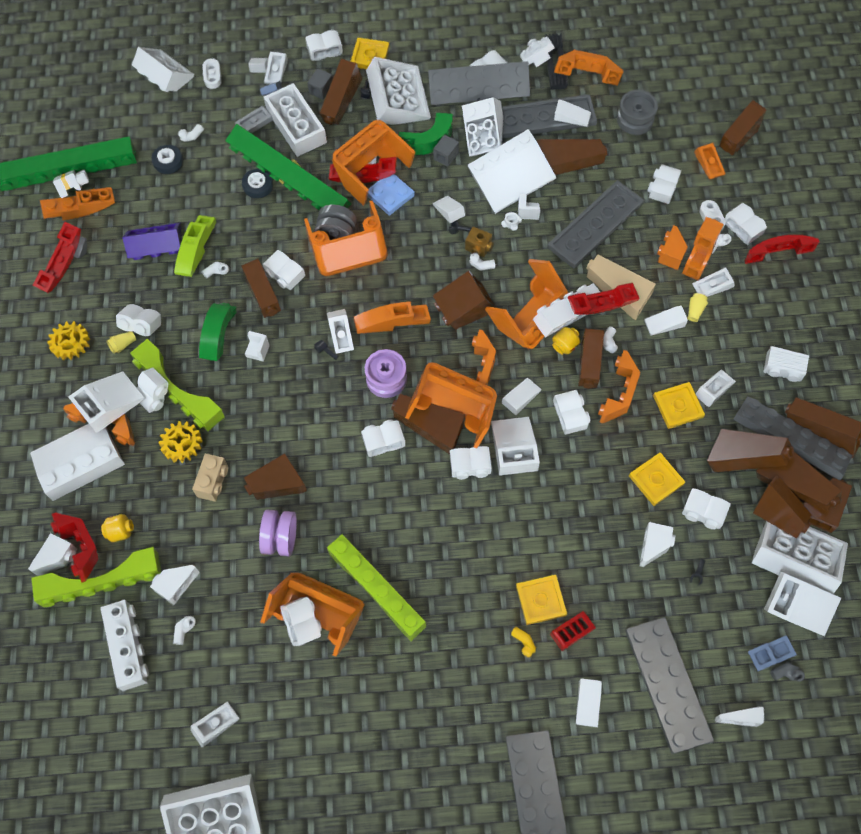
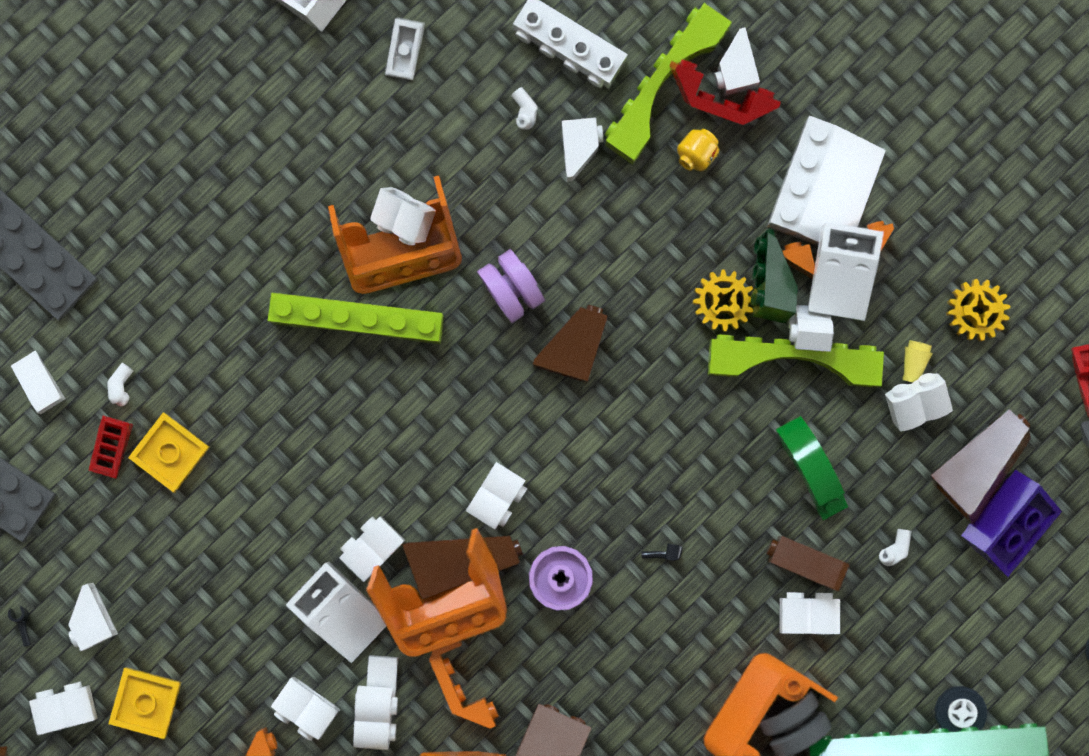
camera: 140 degrees right, 20 degrees up
lime slope [174,215,217,277] -> none
tan brick [192,454,228,502] -> none
white panel [245,331,270,361] -> none
white slope [327,309,354,353] -> none
orange slope [354,302,431,334] -> none
yellow arm [511,627,536,657] -> none
none -> white arm [107,362,133,407]
none -> white brick [353,686,398,750]
none -> dark green slope [751,228,798,323]
none -> slope [931,409,1031,524]

